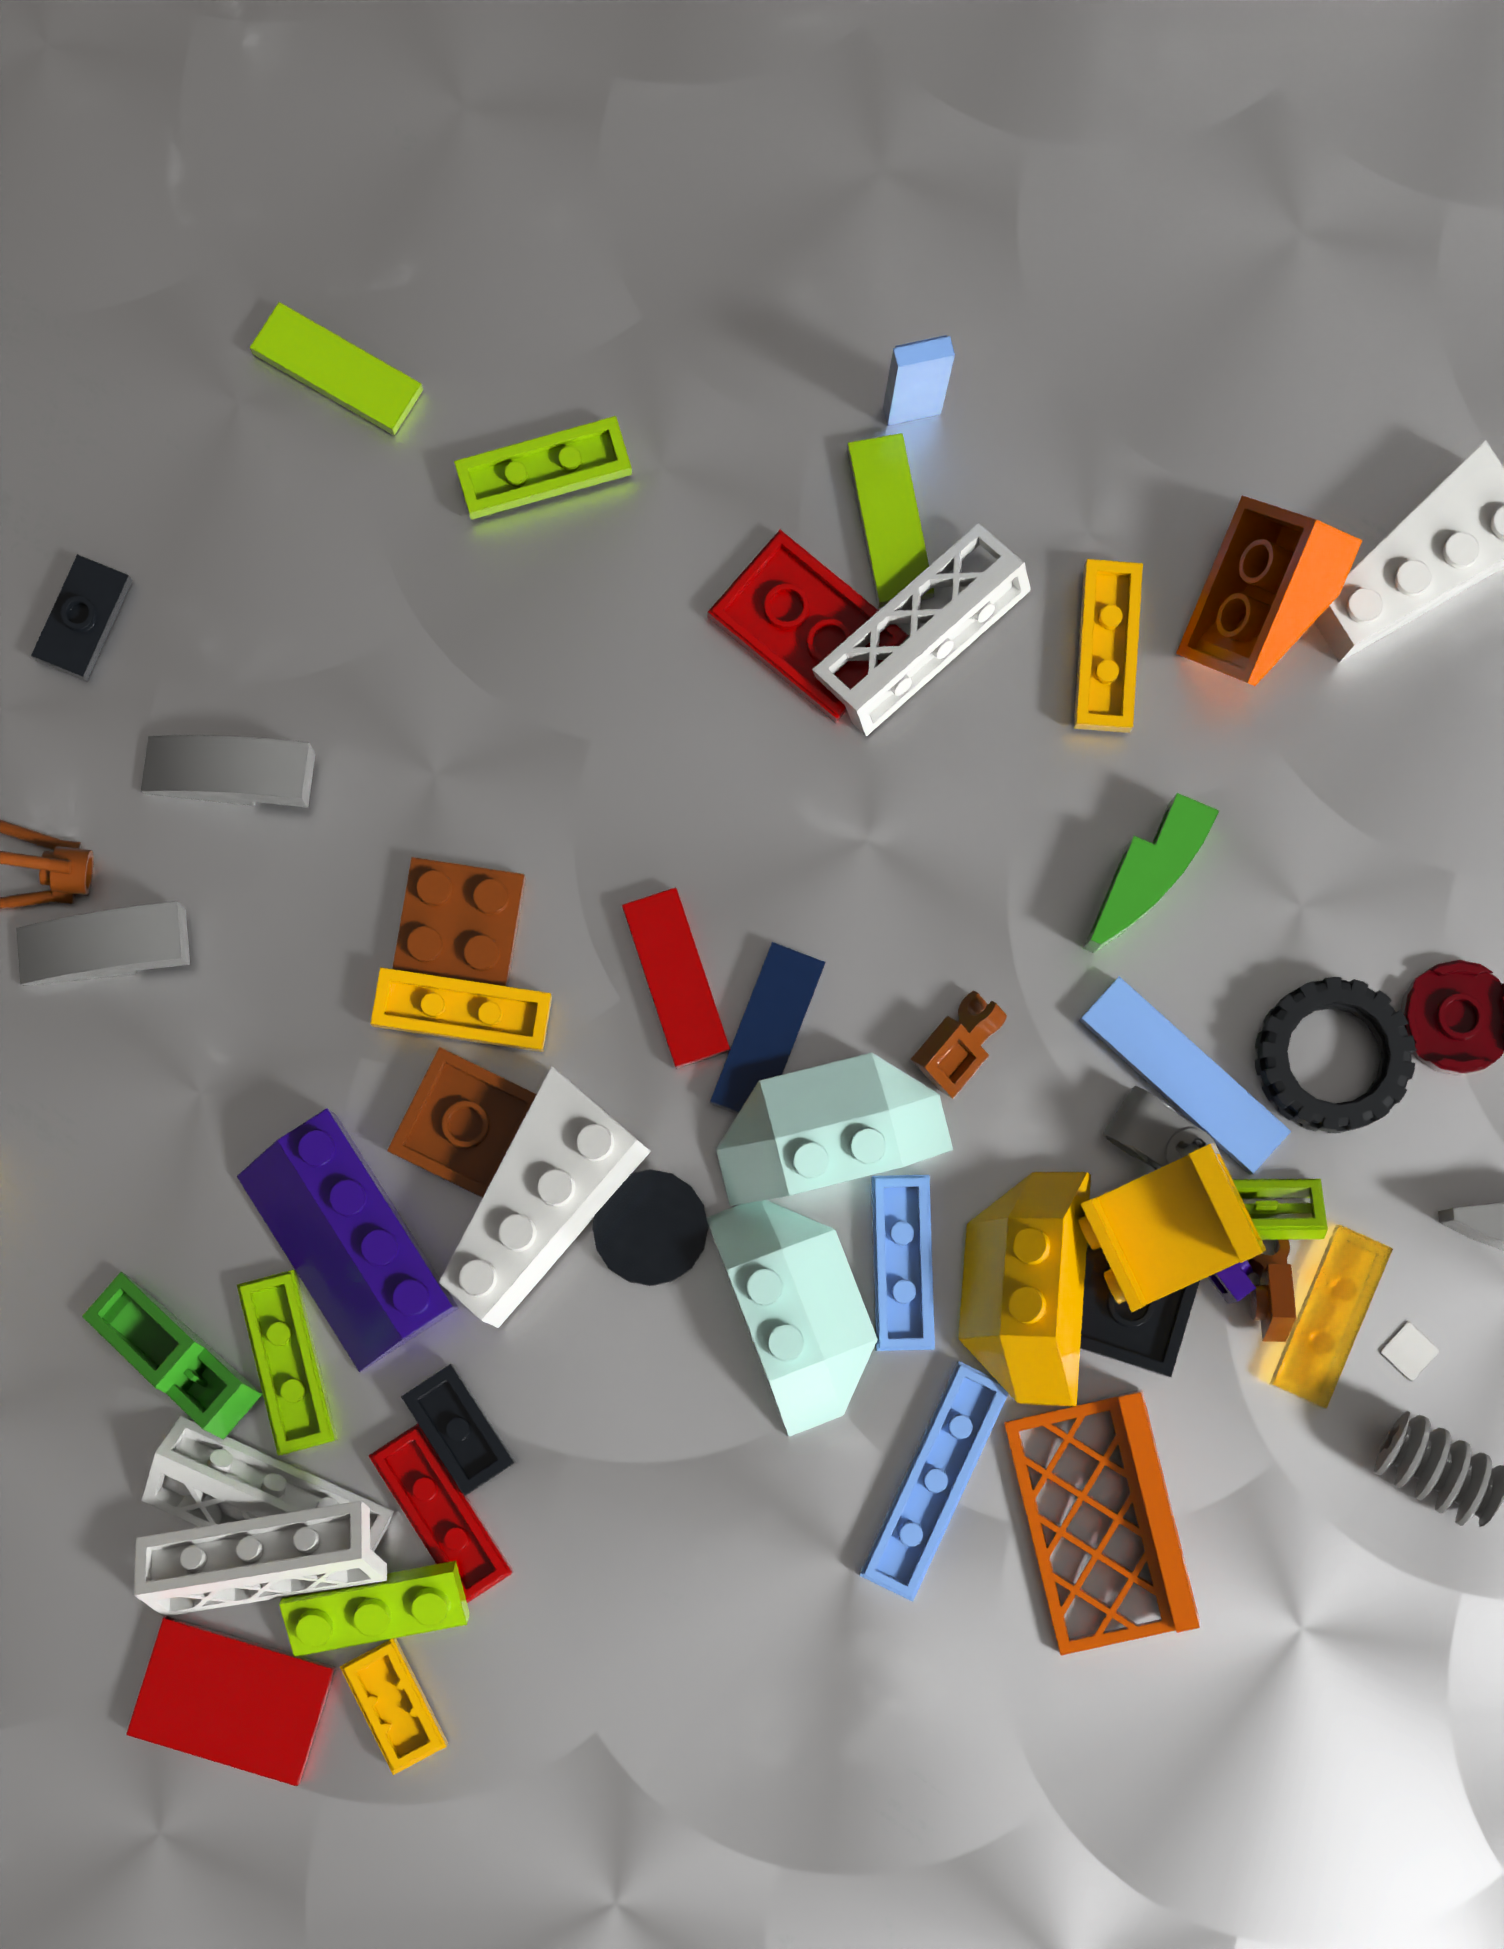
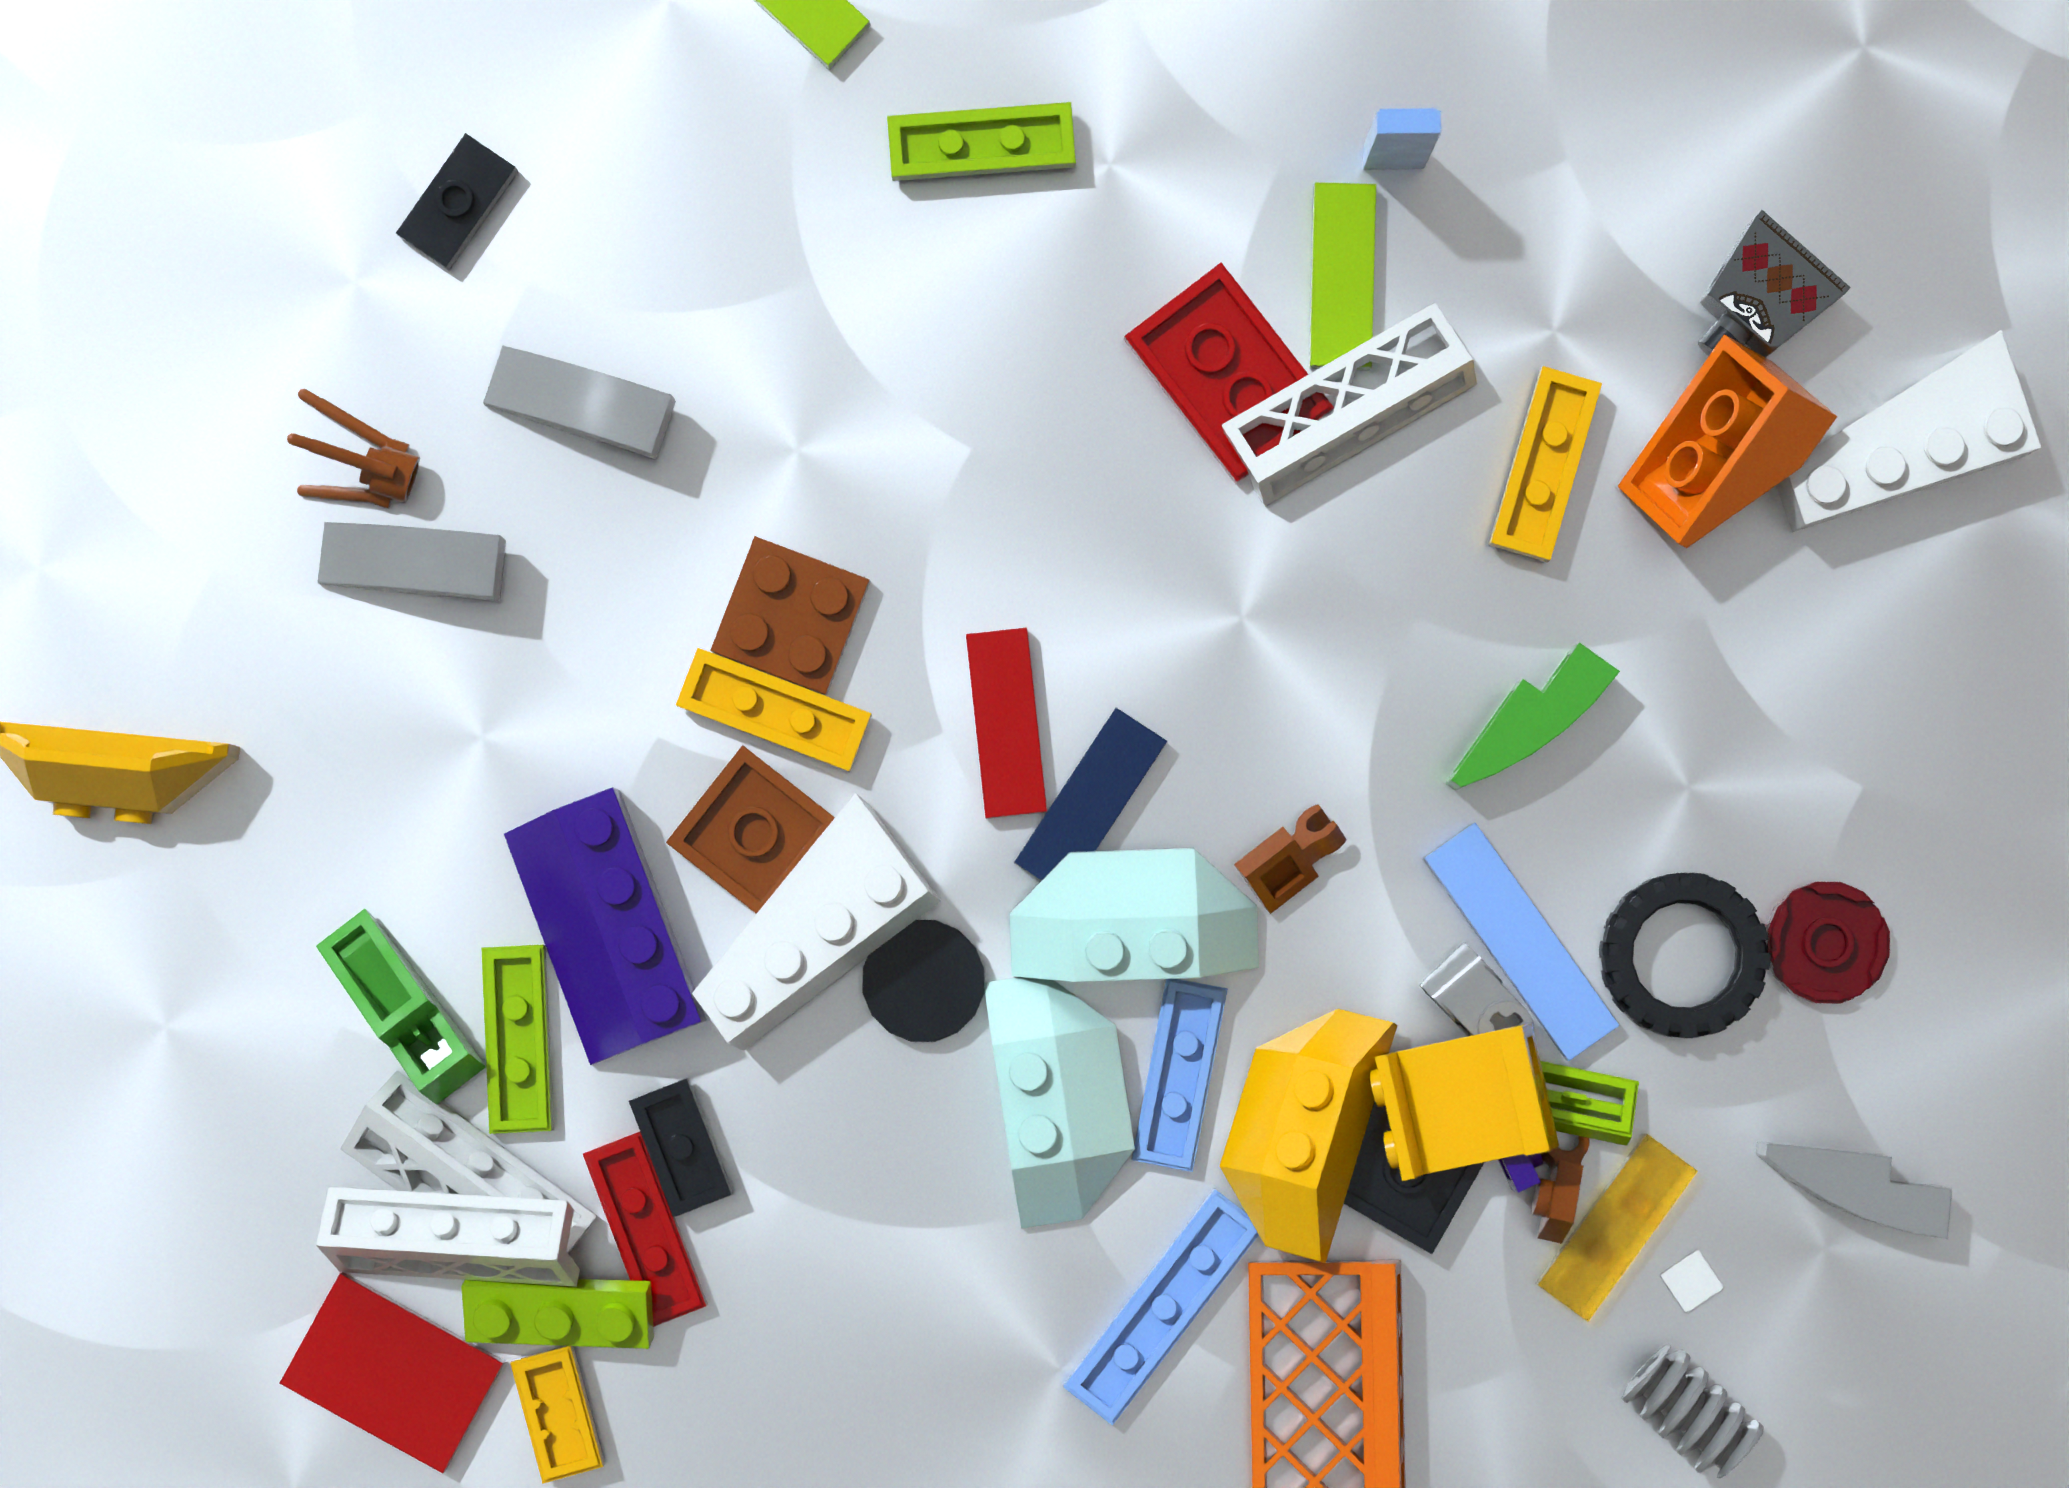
camera: 20 degrees right, 5 degrees up
none -> dark grey torso [1698,210,1851,358]

